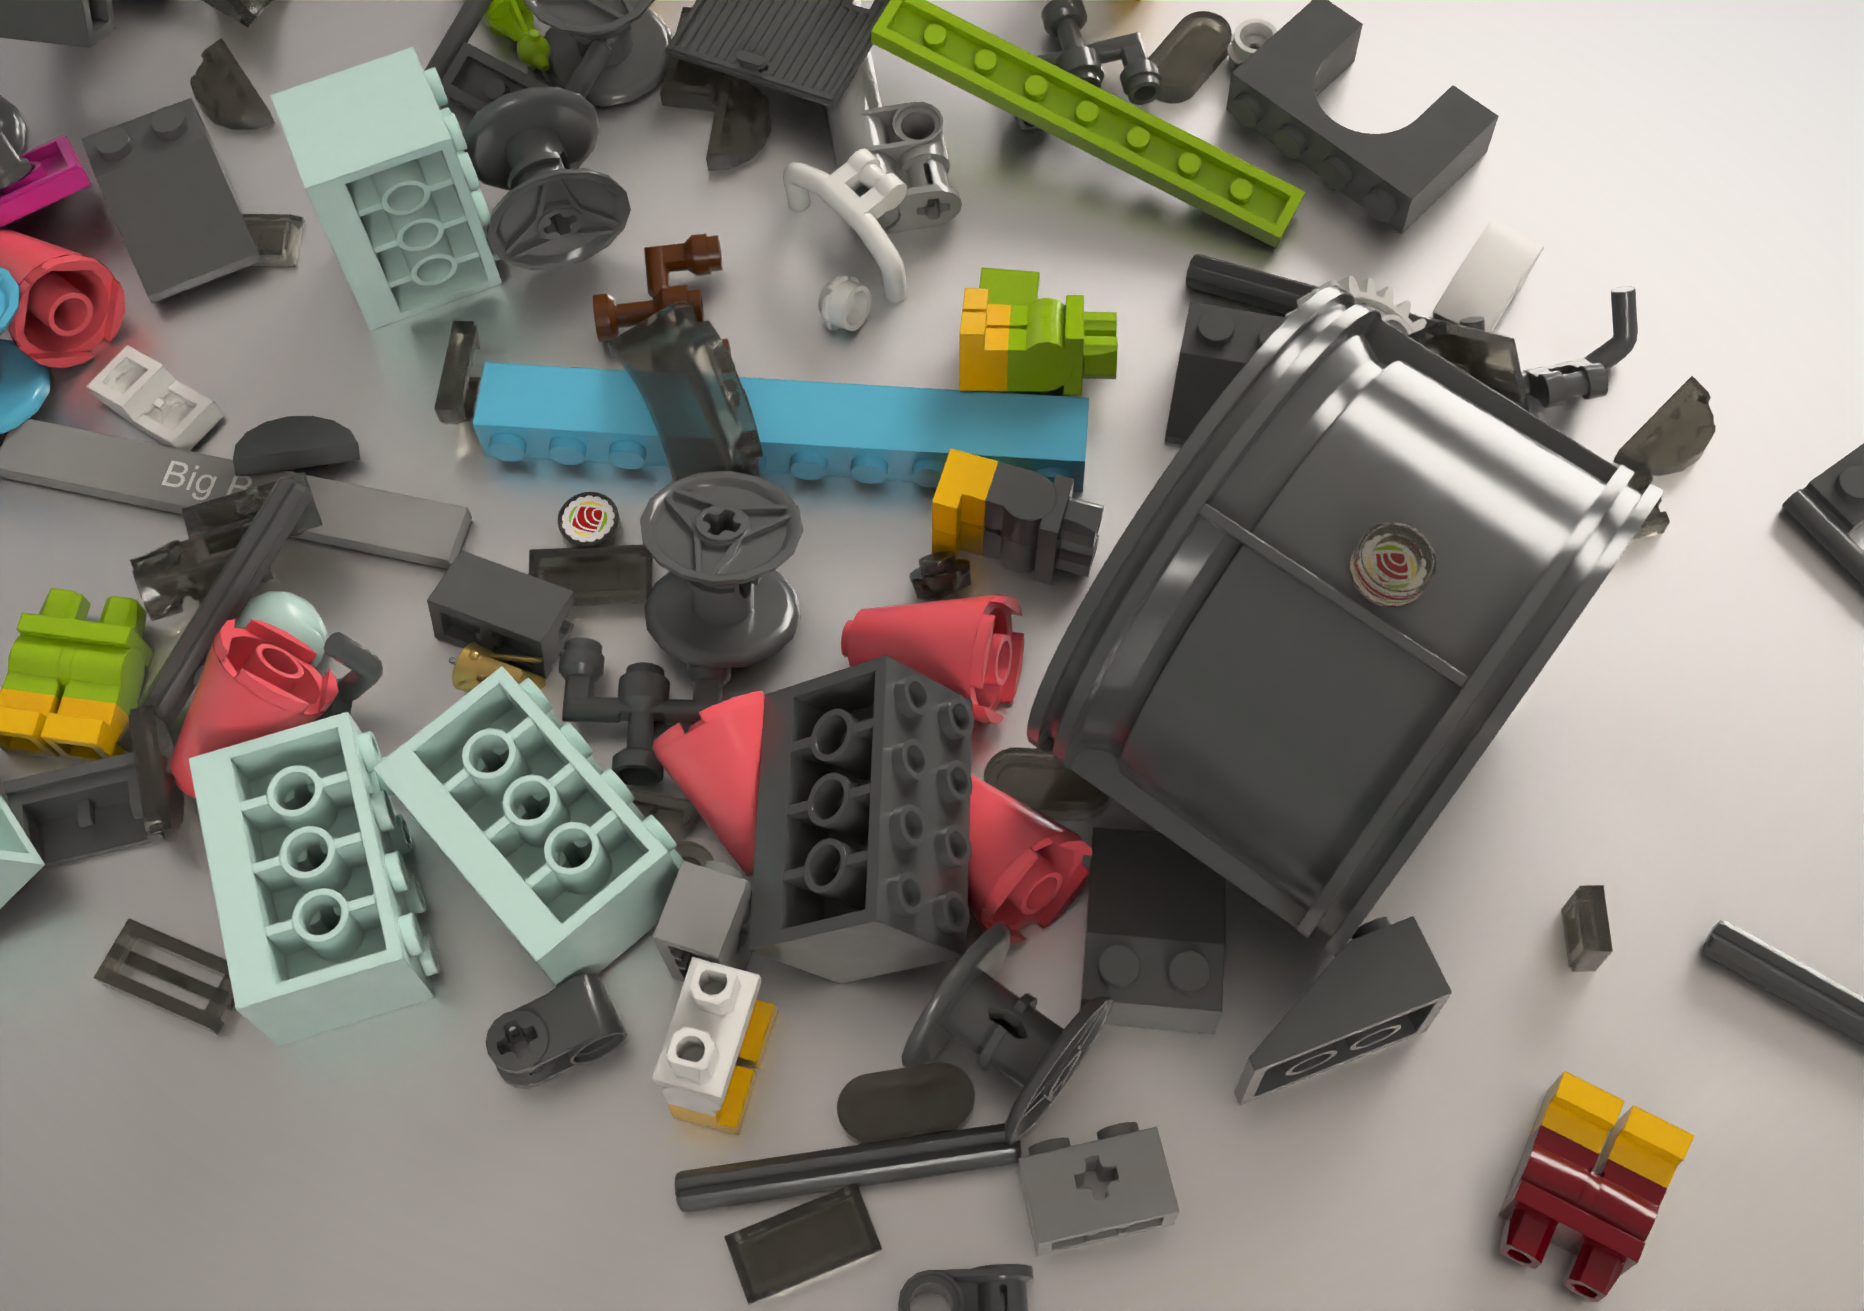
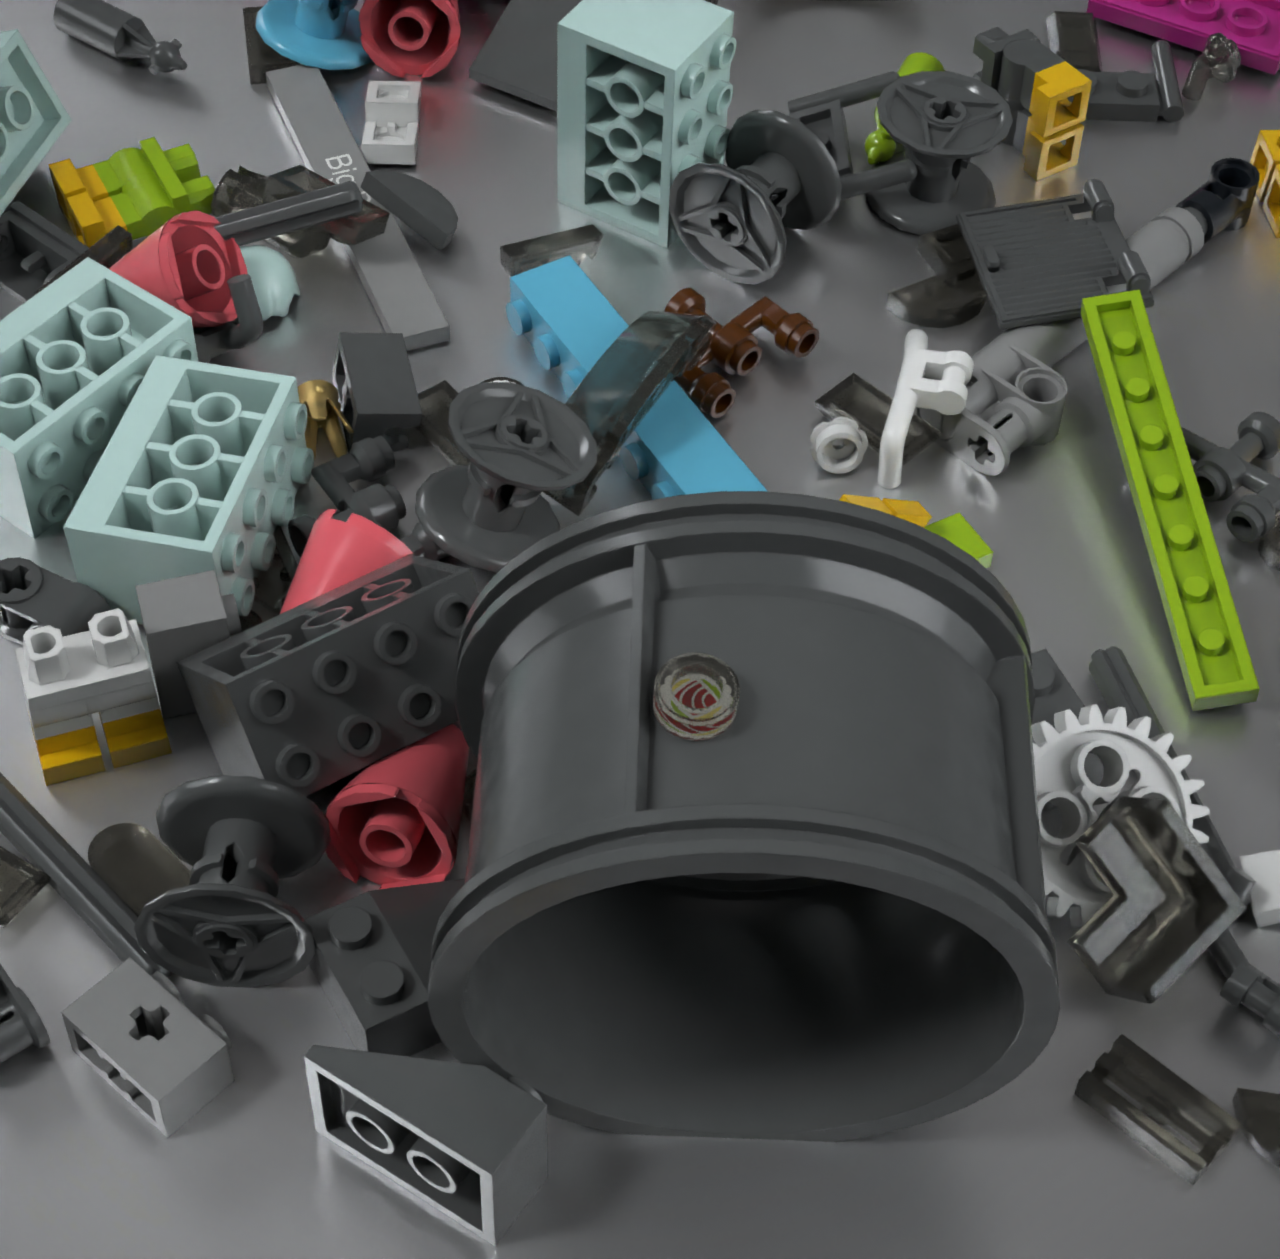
camera: 50 degrees right, 15 degrees down
none -> clear smoke tile [815,373,942,467]

